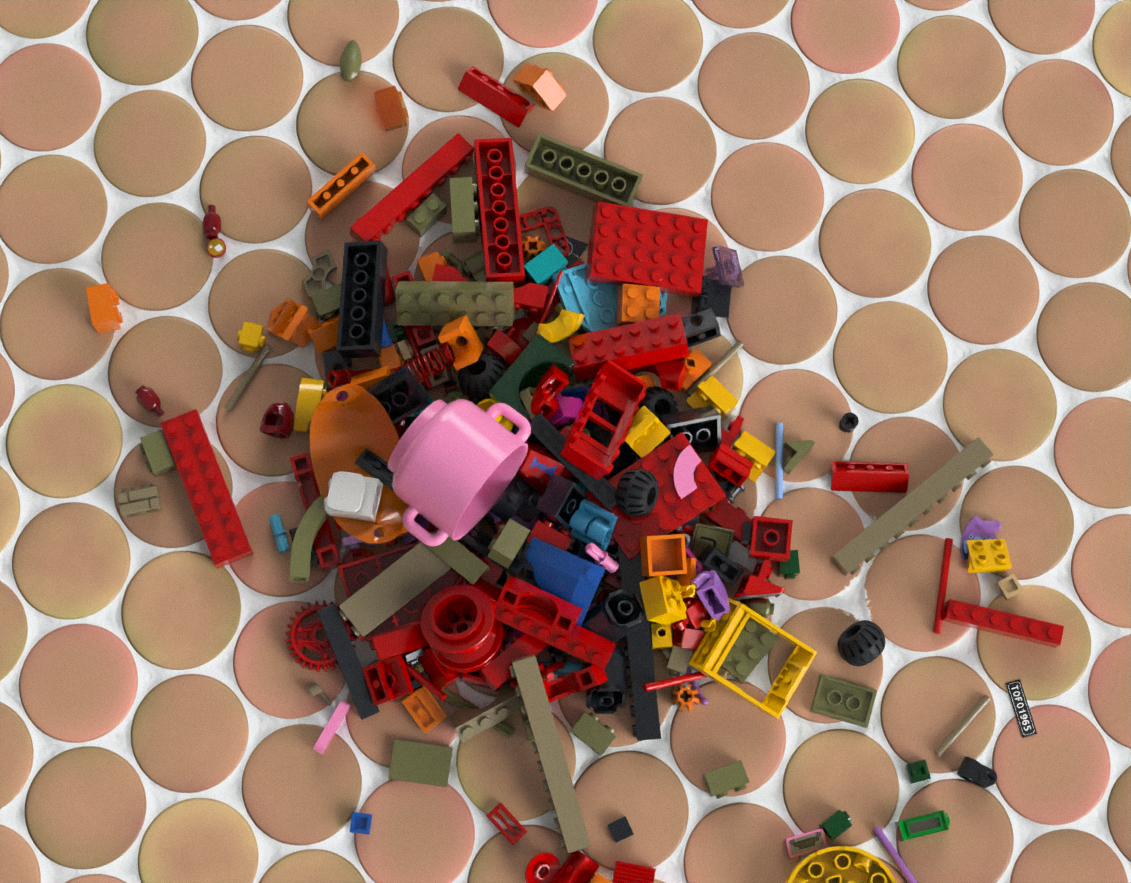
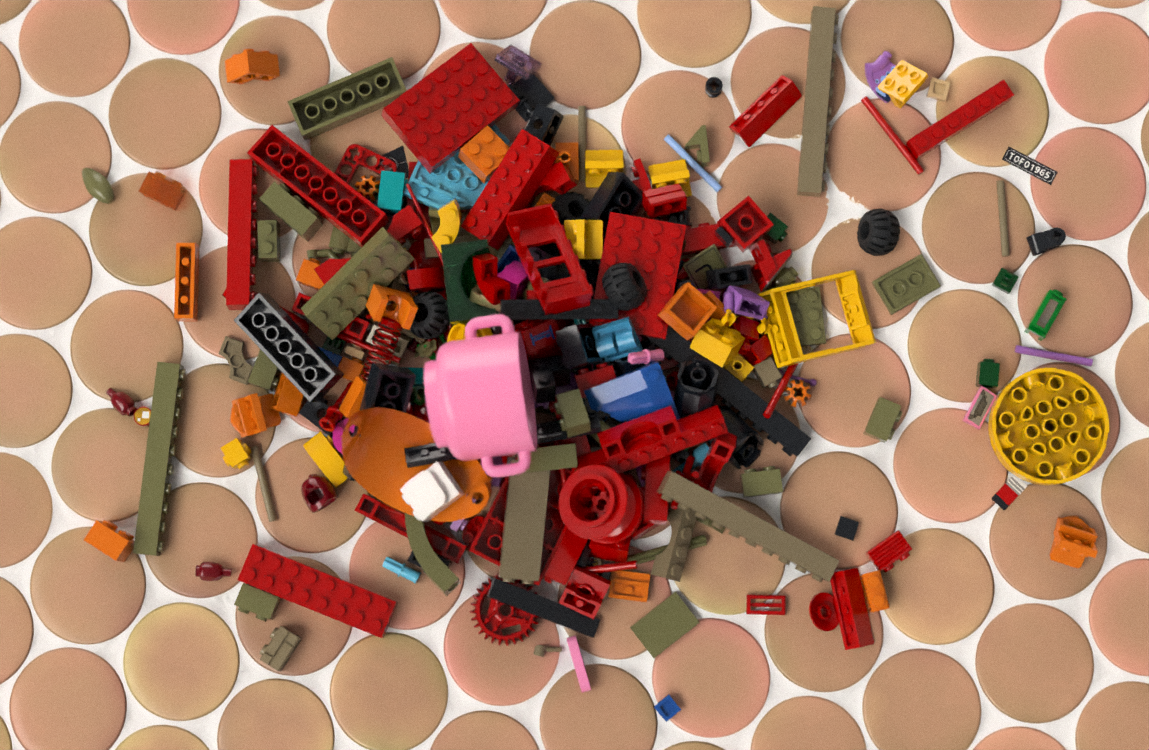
camera: 30 degrees left, 5 degrees up
red panel [458,66,535,128] -> none
bright pink tile [673,445,701,499] -> none
none -> olive brick [133,362,186,556]

